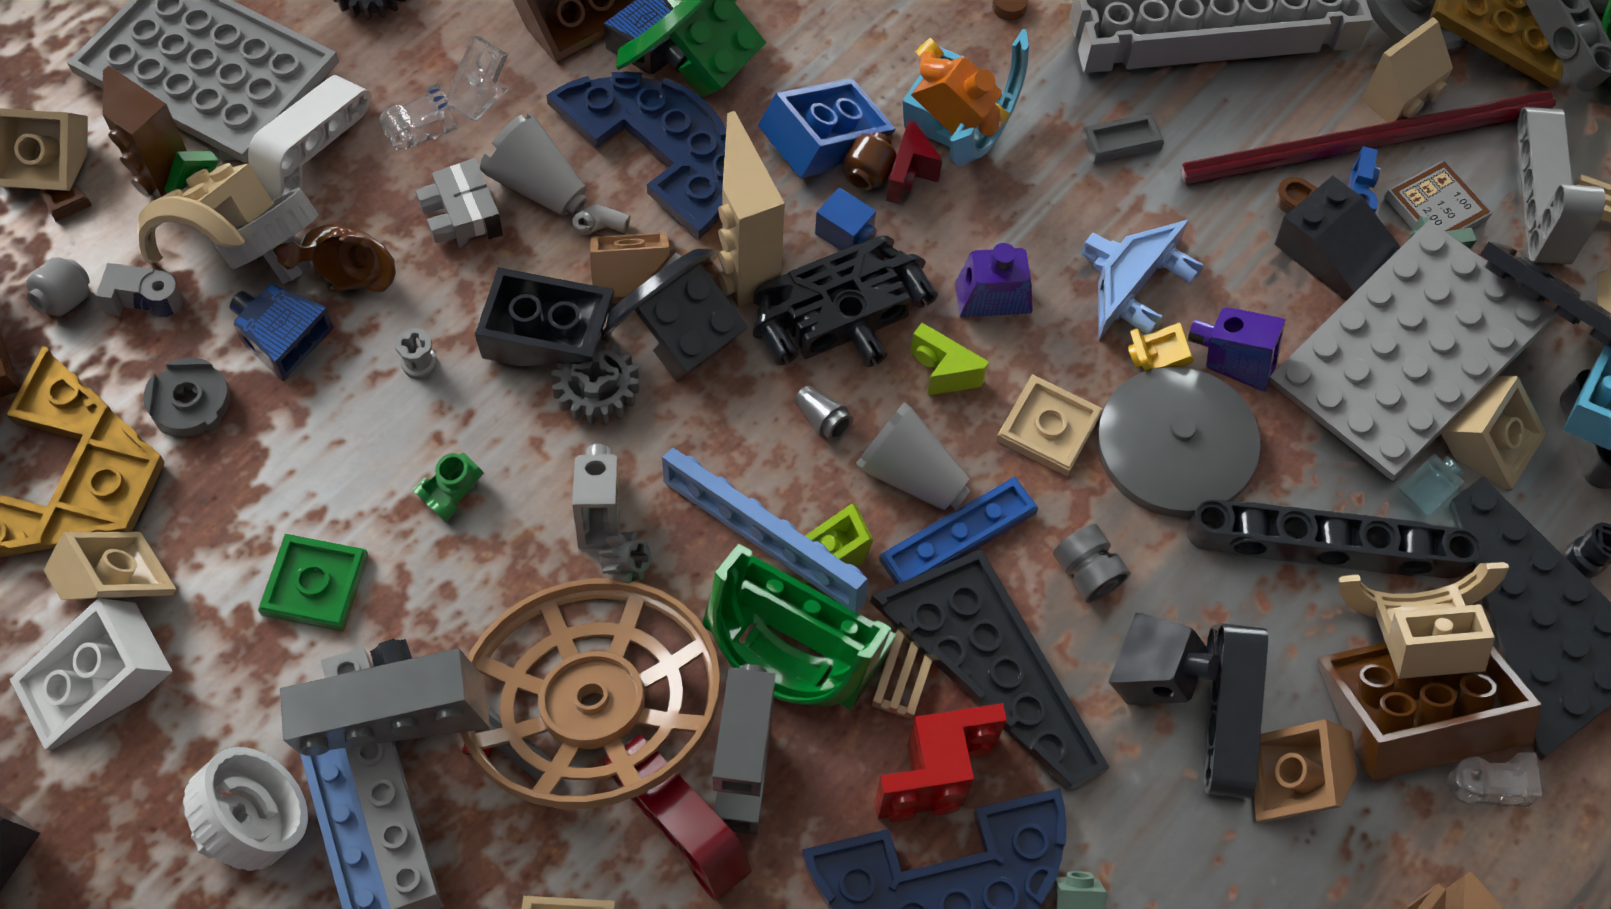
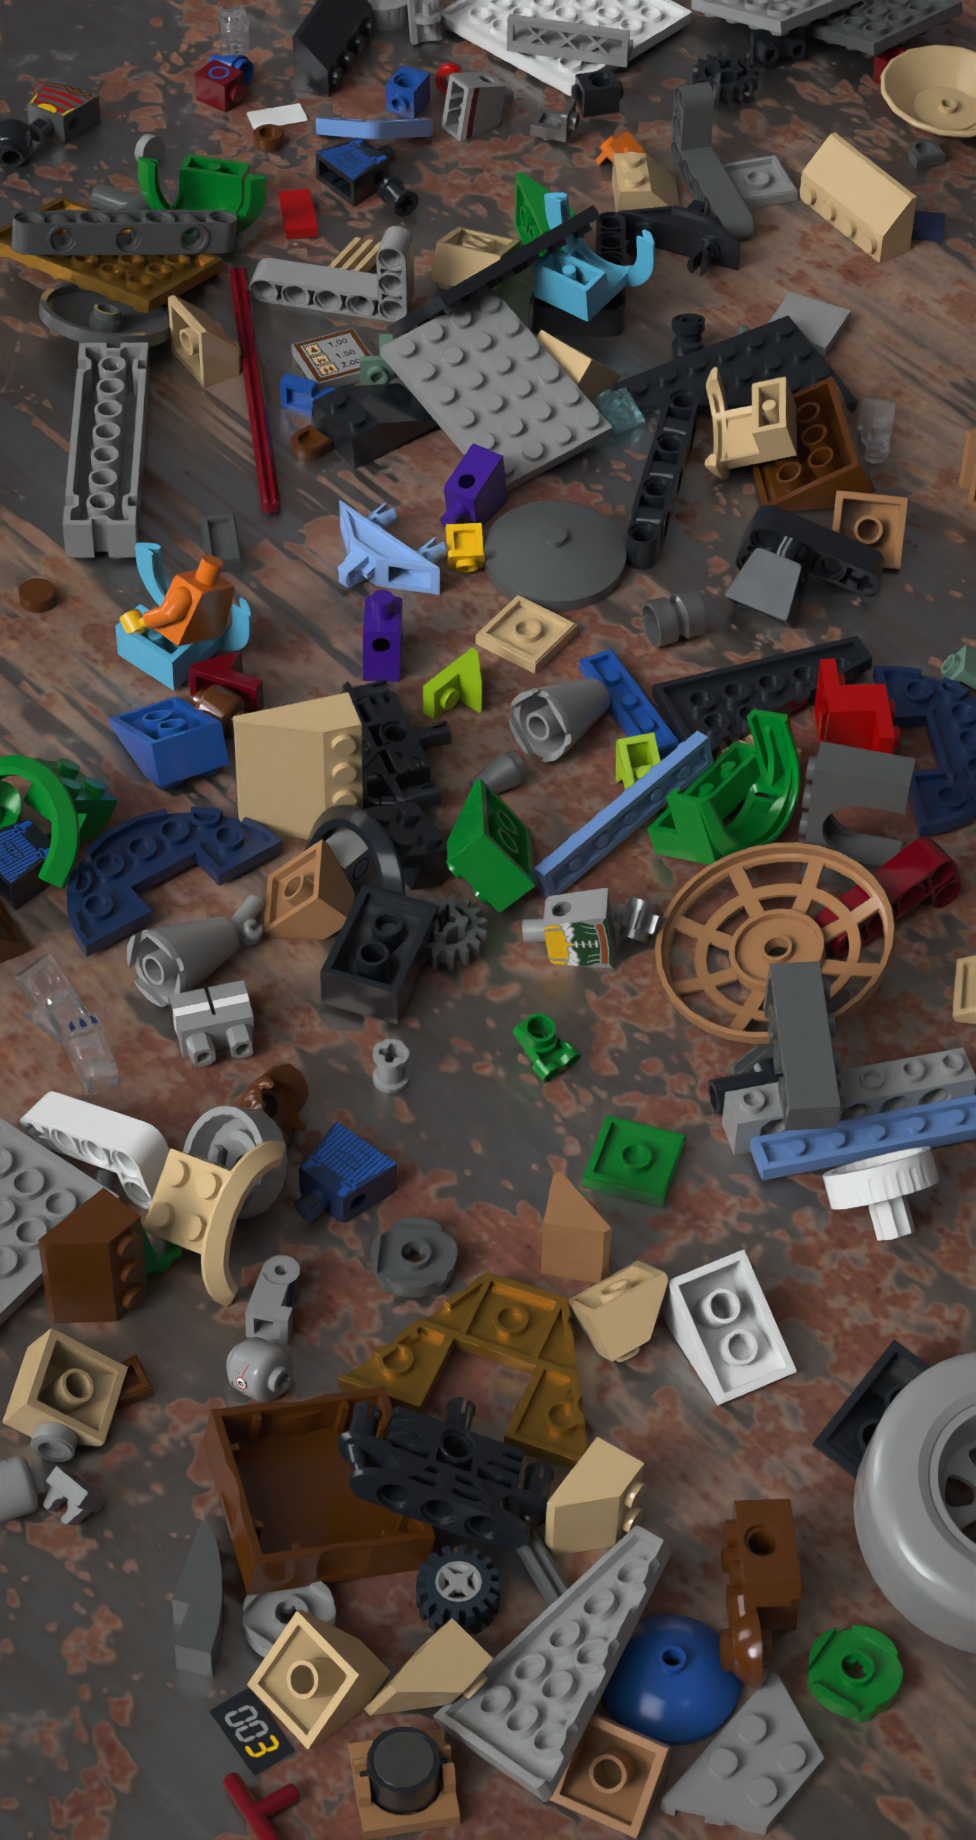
camera: 80 degrees left, 15 degrees down
none -> green slope [446,778,536,913]
none -> medium nougat slope [541,1171,612,1283]

